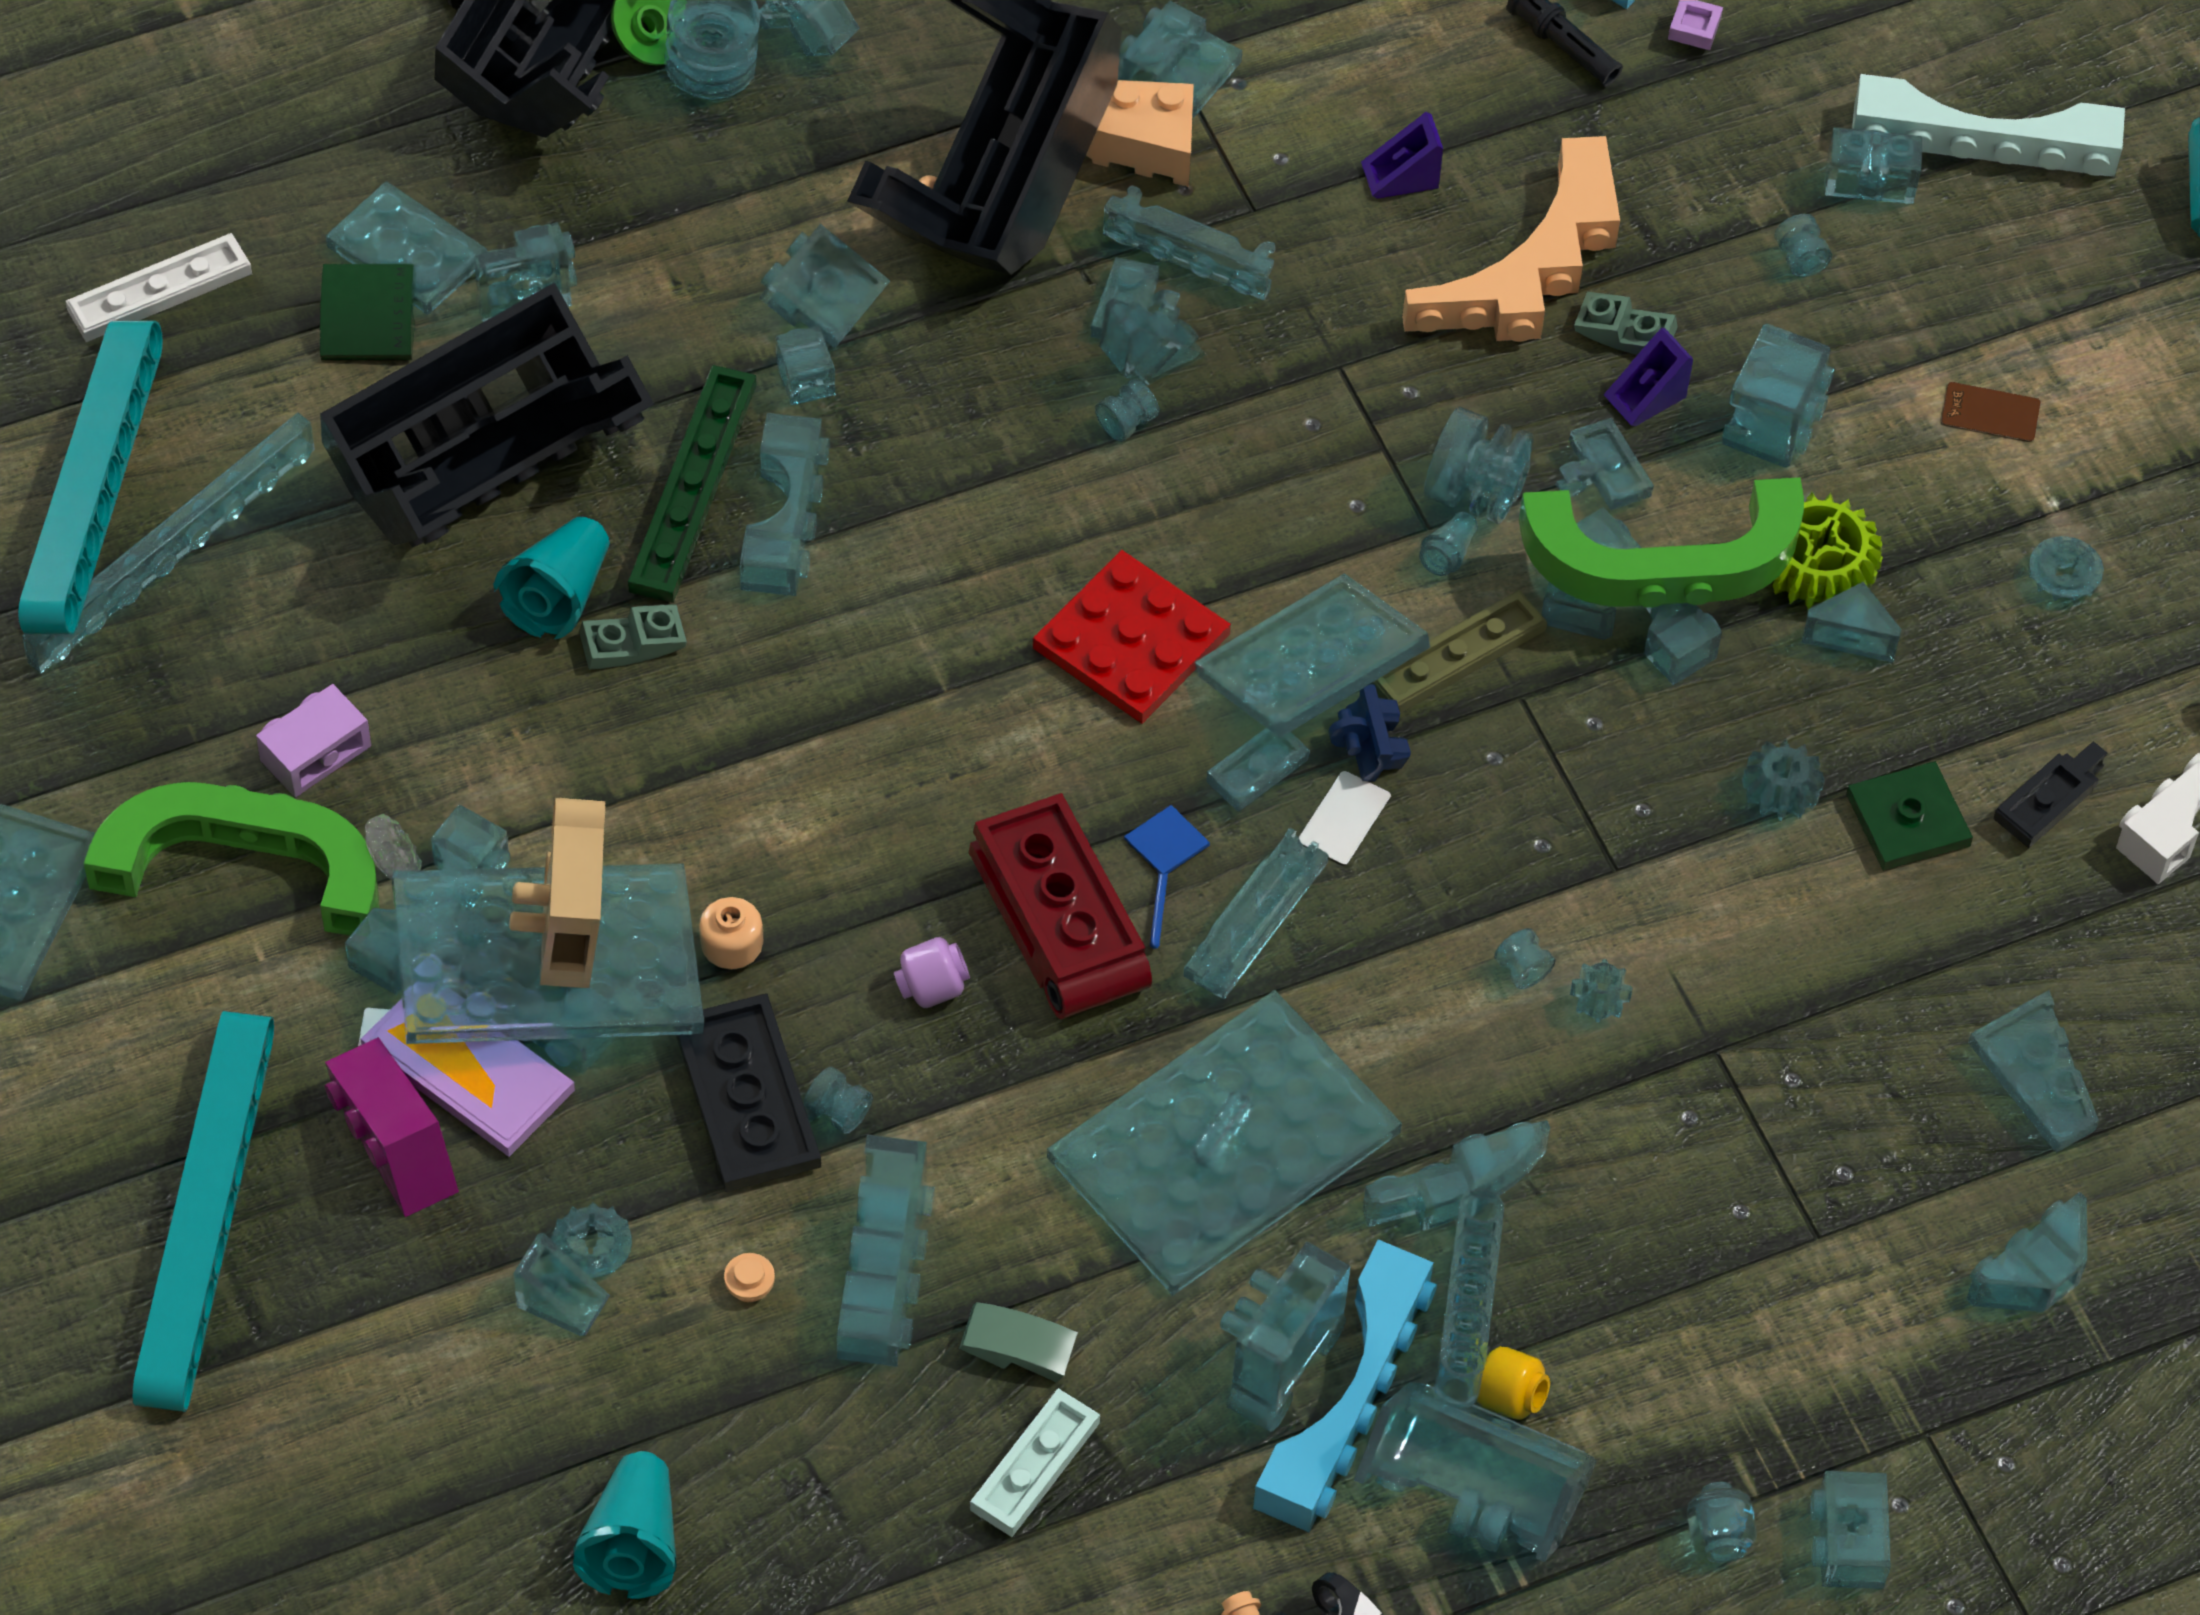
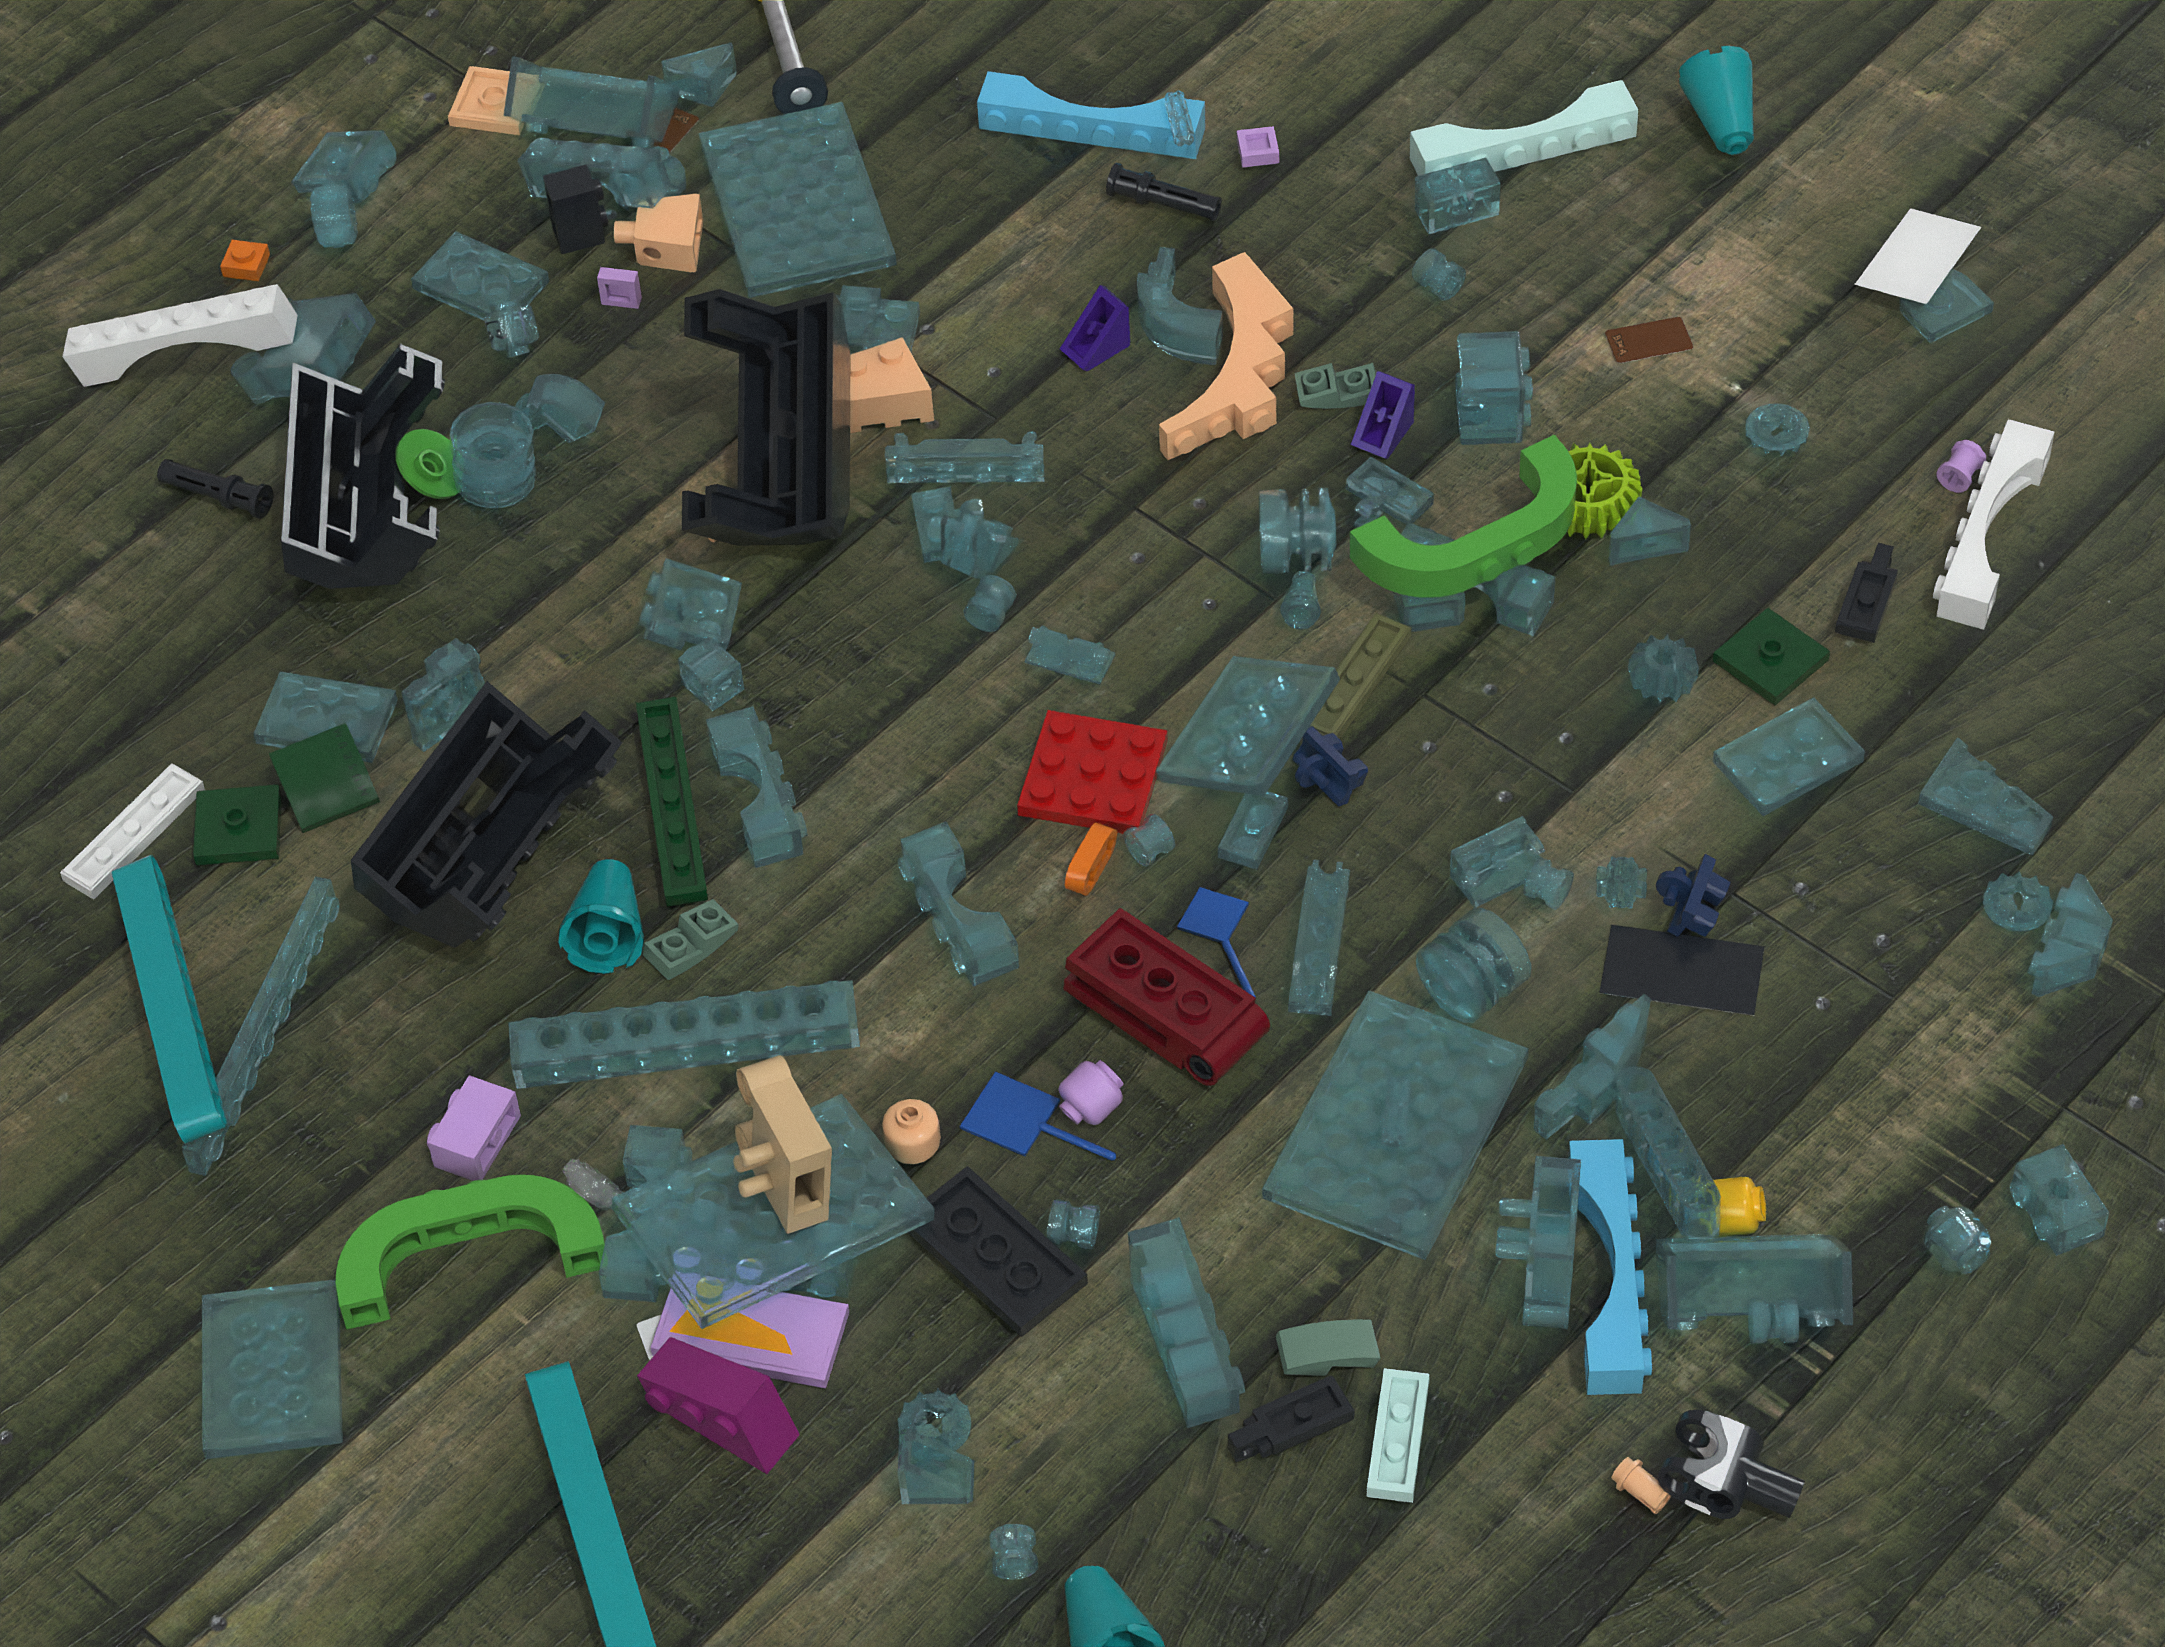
camera: 20 degrees left, 5 degrees down
light nougat plate [724,1253,775,1302] -> none
white sticker [1298,771,1391,864] -> none
none -> dark green plate [193,784,282,865]
none -> clear light blue brick [508,980,860,1089]
none -> clear light blue arch [897,822,1019,986]
none -> blue piece [960,1072,1116,1161]
none -> clear light blue wheel [989,1524,1038,1580]
none -> clear light blue hinge [1025,626,1115,685]
none -> orange beam [1065,822,1117,896]
none -> clear light blue wheel [1123,814,1175,866]
none -> clear light blue arch [1137,247,1223,365]
none -> black hinge [1227,1375,1355,1463]
none -> clear light blue wheel [1416,908,1531,1023]
none -> clear light blue hinge [1450,816,1547,908]
none -> black sticker [1600,924,1765,1016]
none -> dark blue hips [1656,854,1731,937]
none -> clear light blue plate [1713,697,1865,816]
none -> clear light blue gear [1983,871,2053,931]

